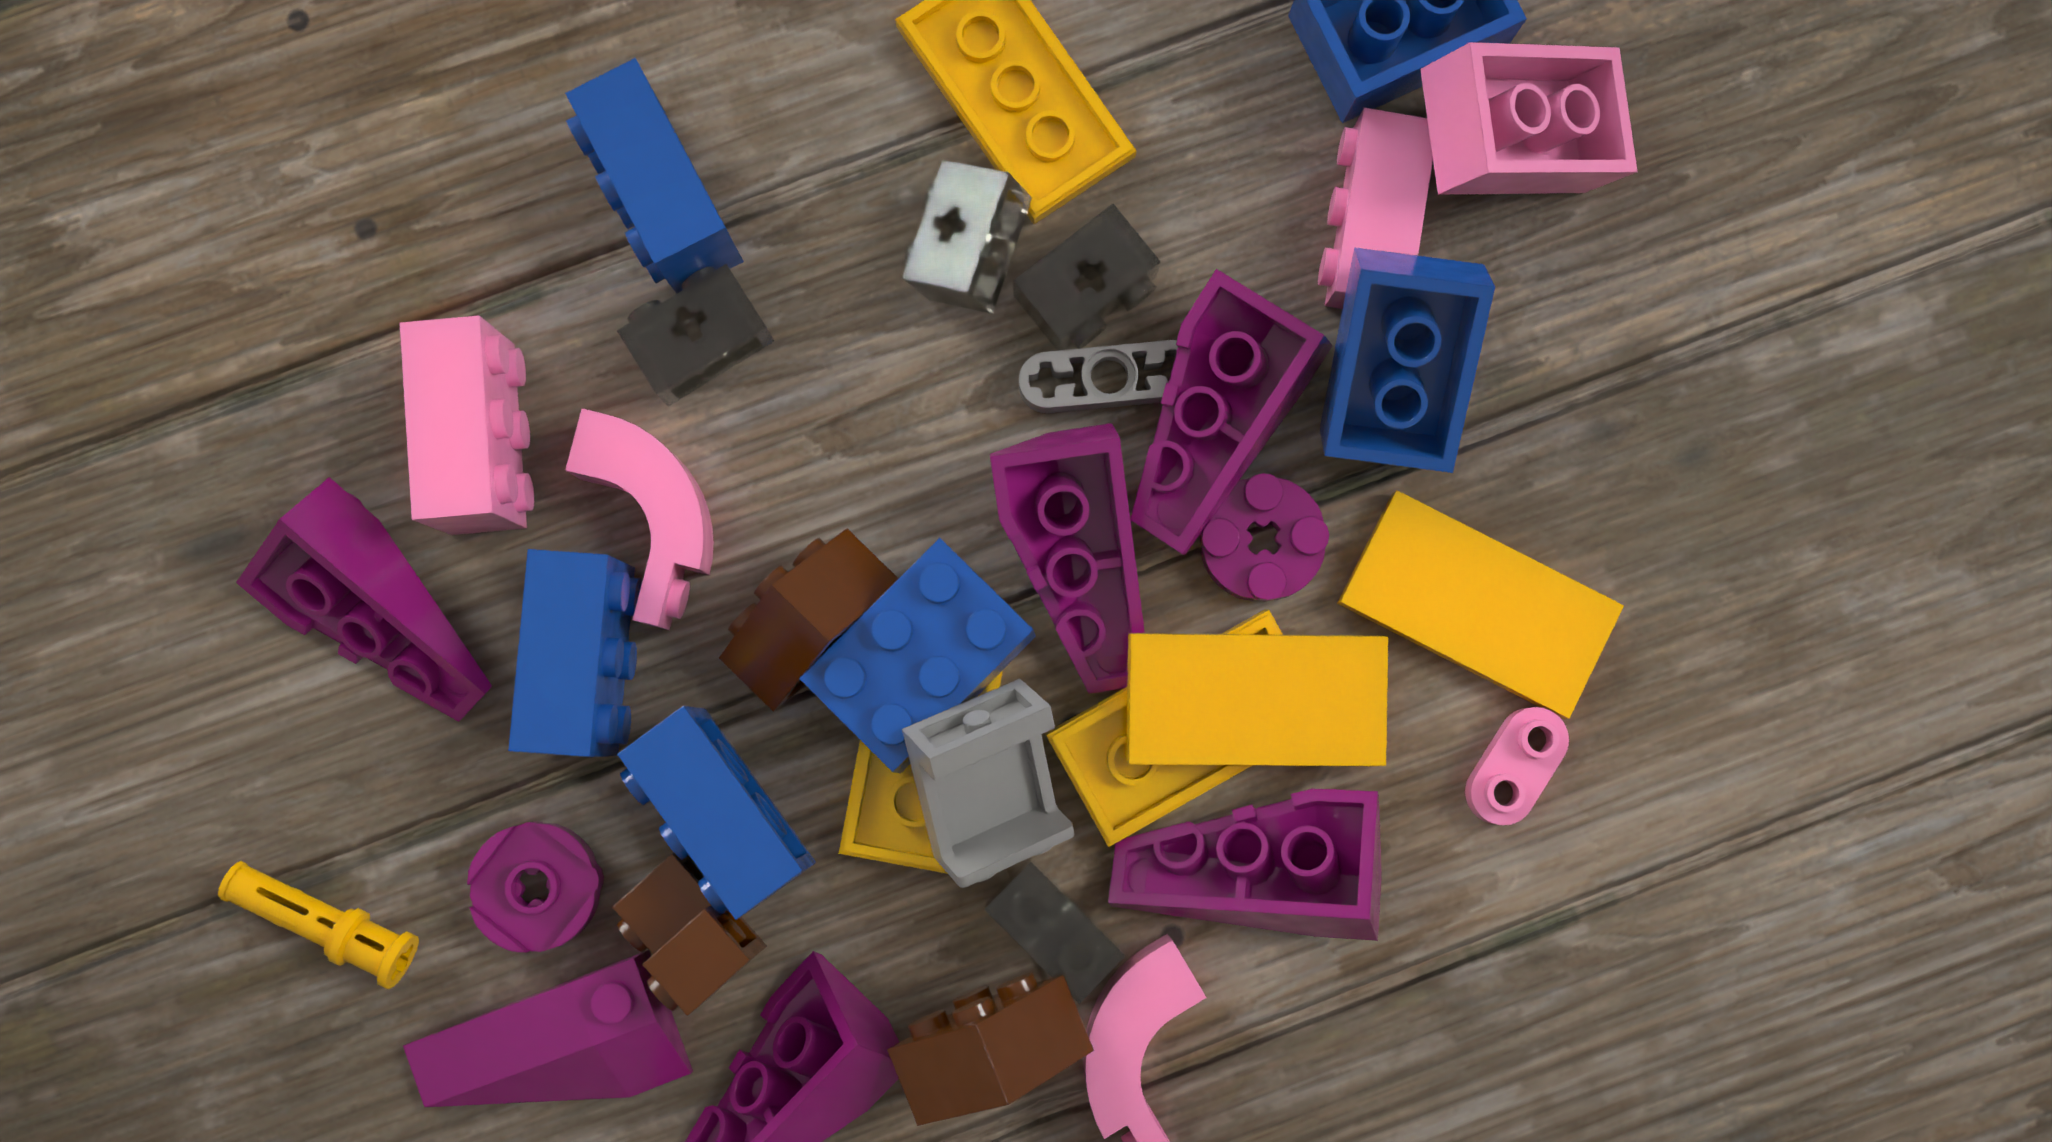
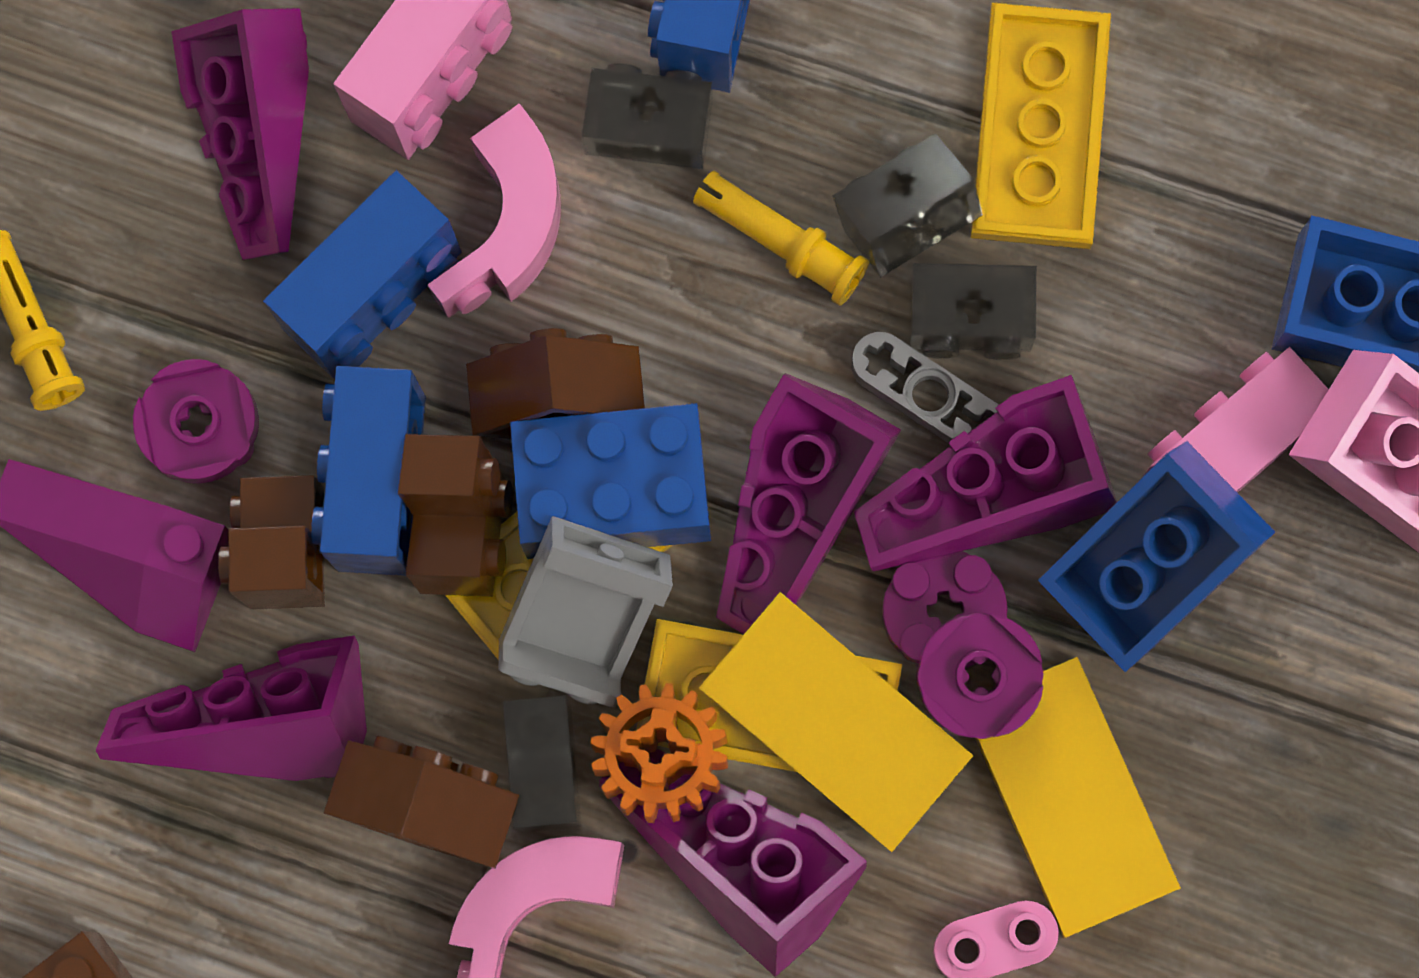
camera: 50 degrees right, 5 degrees down
none -> reddish brown brick [398,434,513,597]
none -> orange gear [590,683,729,823]
none -> yellow pin [693,171,869,306]
none -> magenta plate [916,613,1044,739]

